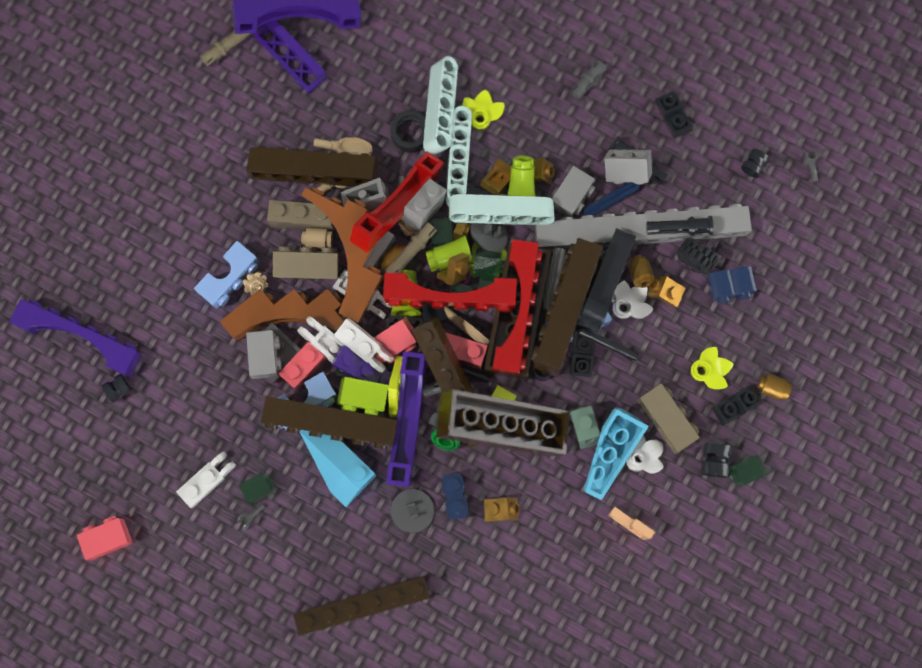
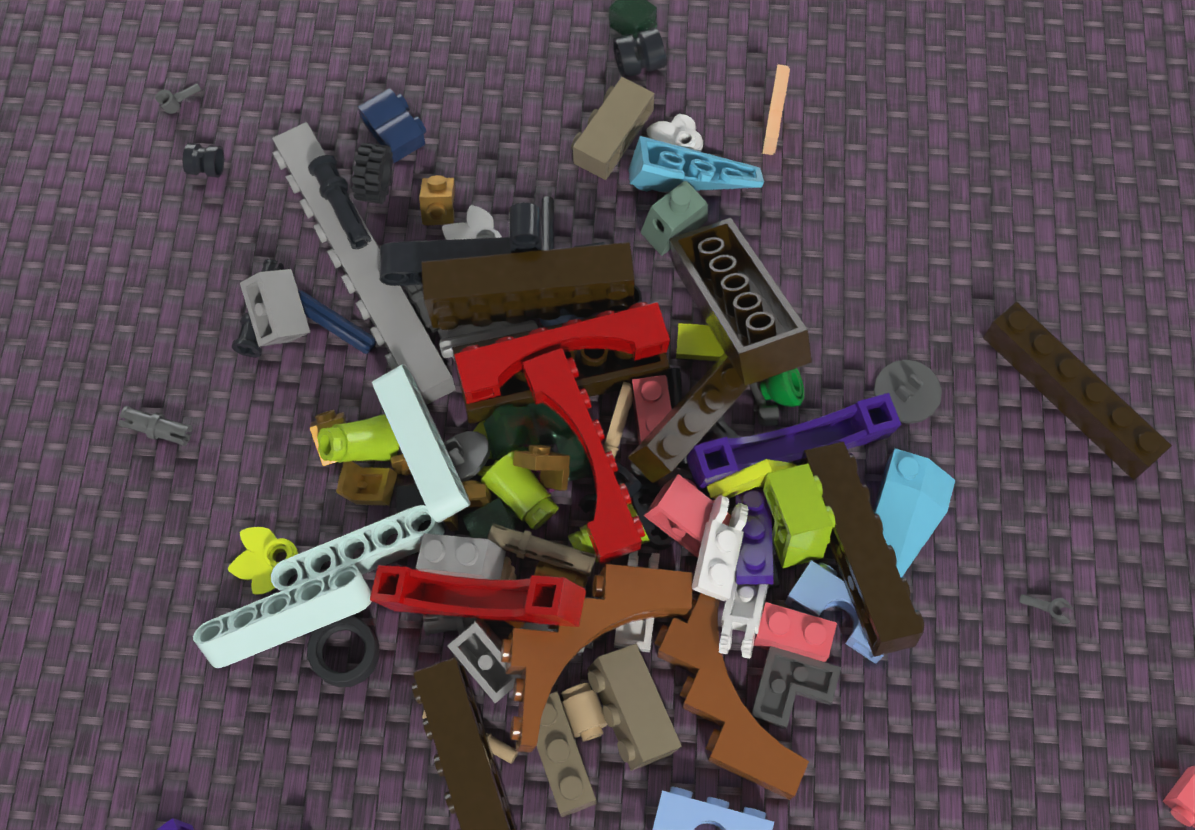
camera: 115 degrees left, 10 degrees down
white hinge [176,451,236,508] -> none
clear green brick [239,473,276,506] -> none
tan plant [243,272,268,295] -> none
light grey brick [246,330,282,379] -> none
tan piece [314,137,372,155] -> none
dark blue brick [442,473,468,521] -> none
pearl gold bracket [484,497,520,522] -> none
light grey brick [552,166,596,217] -> none
pearl gold brick [628,255,655,288] -> none
black slope [655,90,693,139] -> none
neon yellow plate [691,347,733,390] -> none
black slope [712,384,763,426] -> none
pearl gold brick [757,373,792,400] -> none

